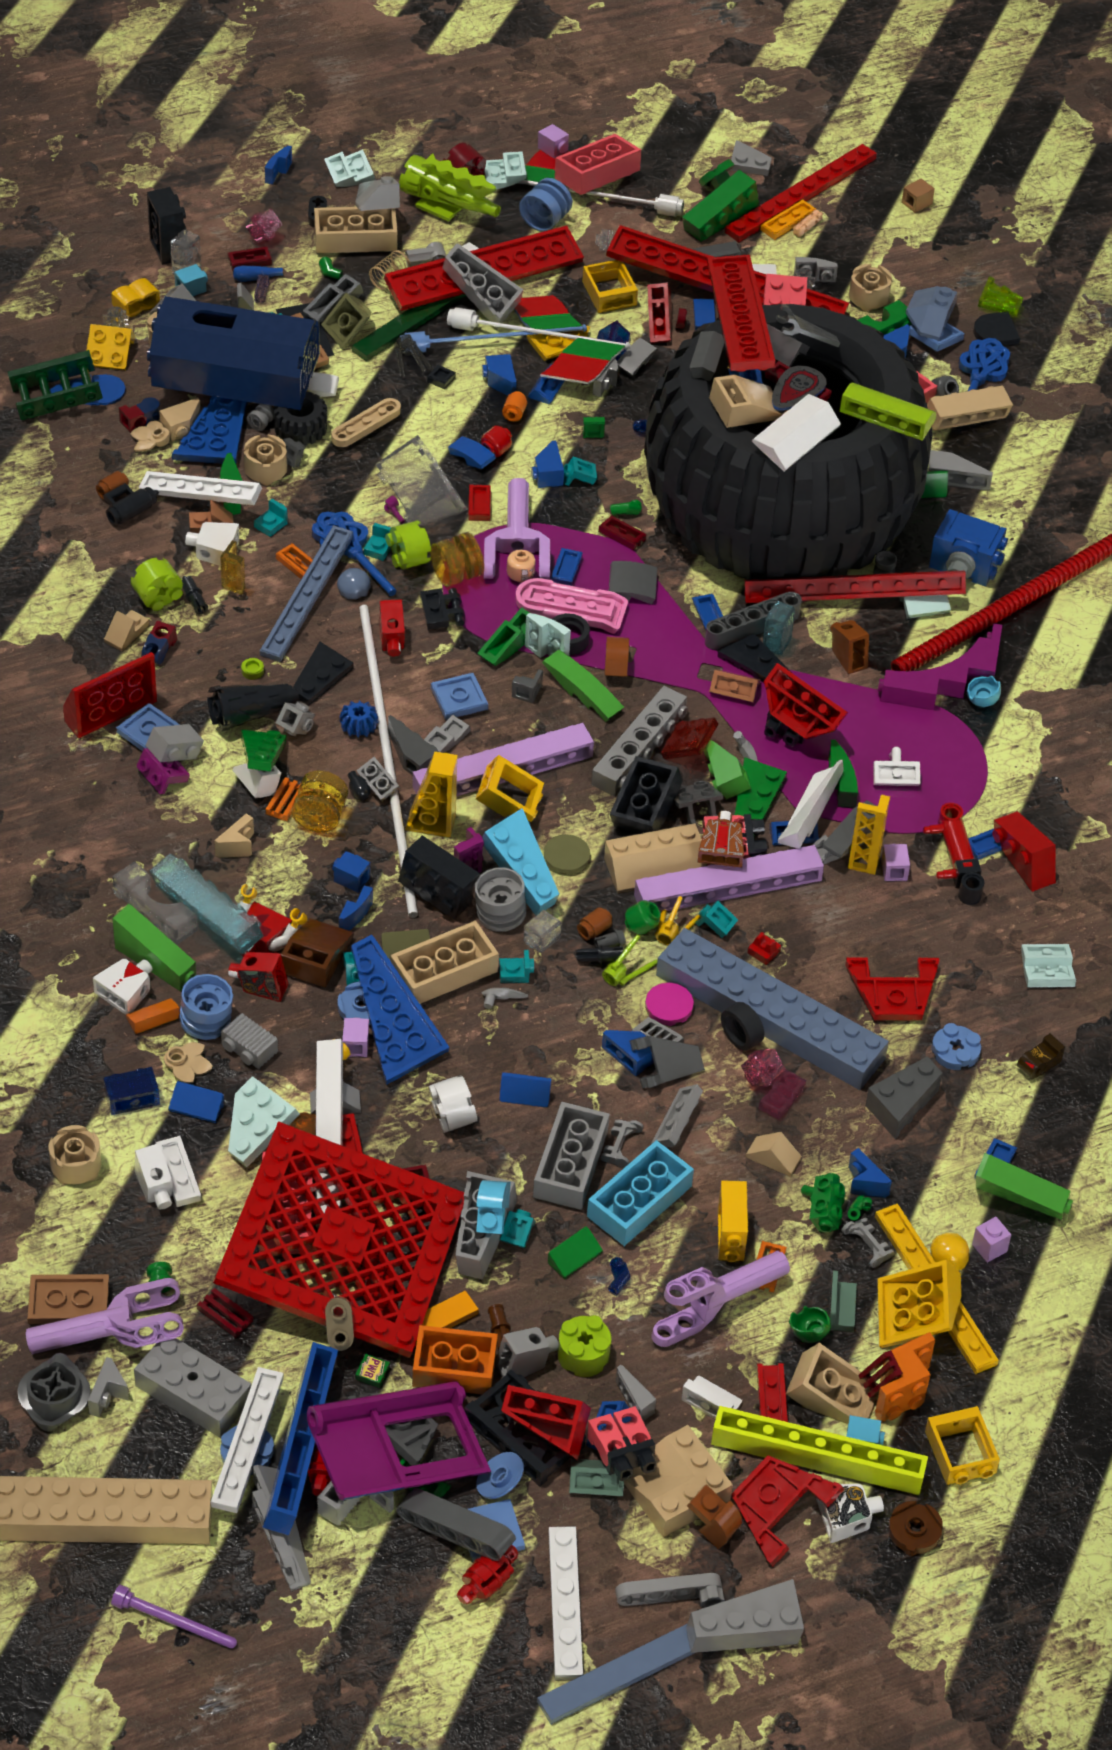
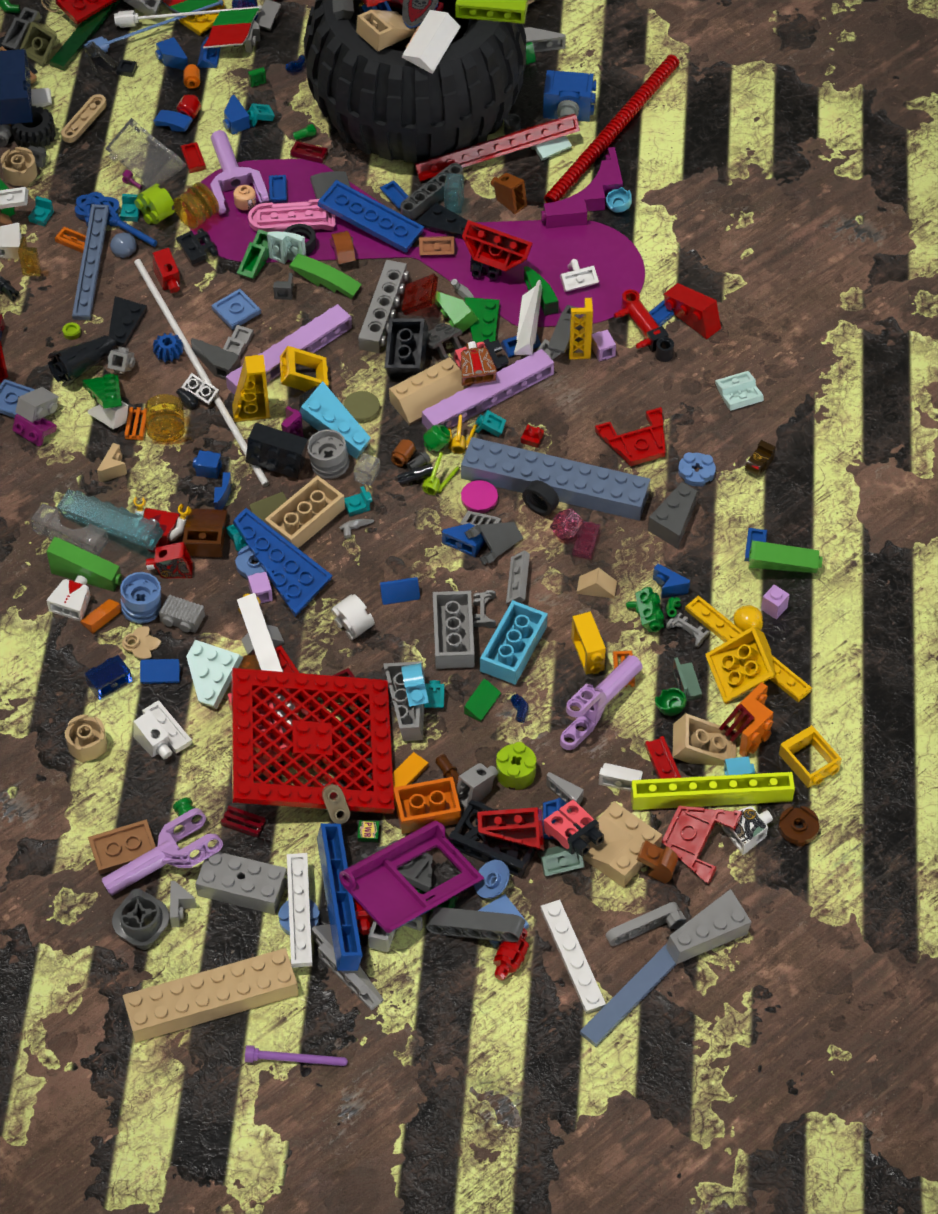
camera: 15 degrees left, 5 degrees up
none -> blue plate [318,180,424,253]

